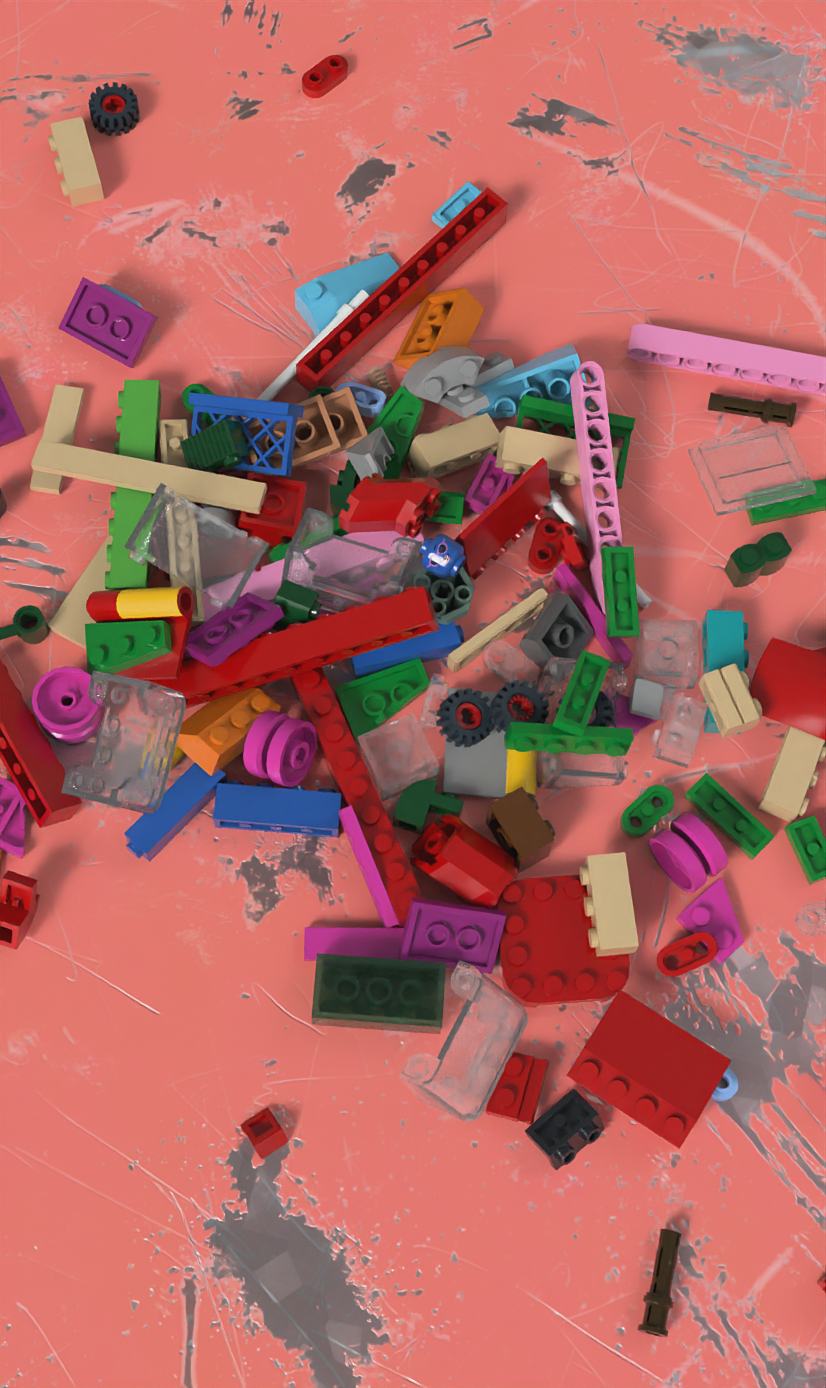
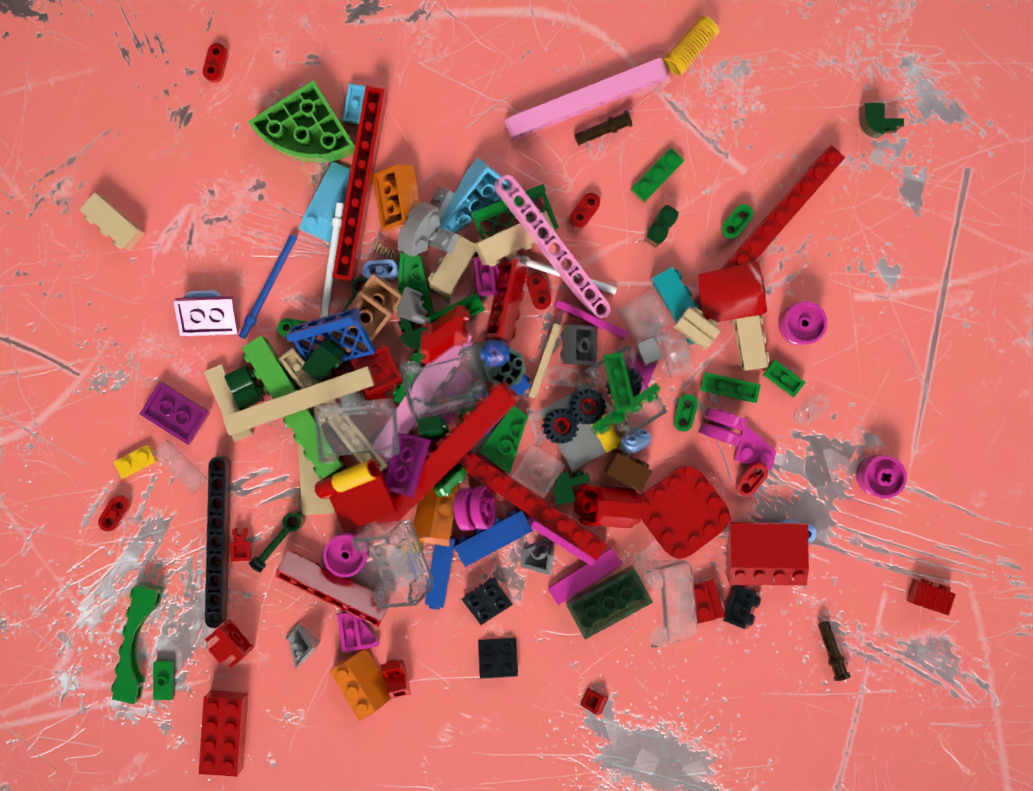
camera: 30 degrees left, 20 degrees up
green wing [85,620,172,681] -> none
black bush [89,82,140,136] -> none
magenta plate [398,897,506,974] -> none
red plate [556,522,590,572] -> none
tan brick [580,852,639,957] -> none
green plate [601,547,640,638] -> none
clear piece [688,425,817,516] -> none
none -> dark green brick [224,366,265,410]
none -> blue bar [238,234,297,339]
none -> bright green brick [248,80,355,163]
none -> green plate [433,464,467,497]
none -> black hinge [461,577,513,625]
none -> black hinge [478,638,518,679]
none -> light grey slope [521,537,554,575]
none -> red plate [570,193,600,228]
none -> light blue plate [620,429,652,453]

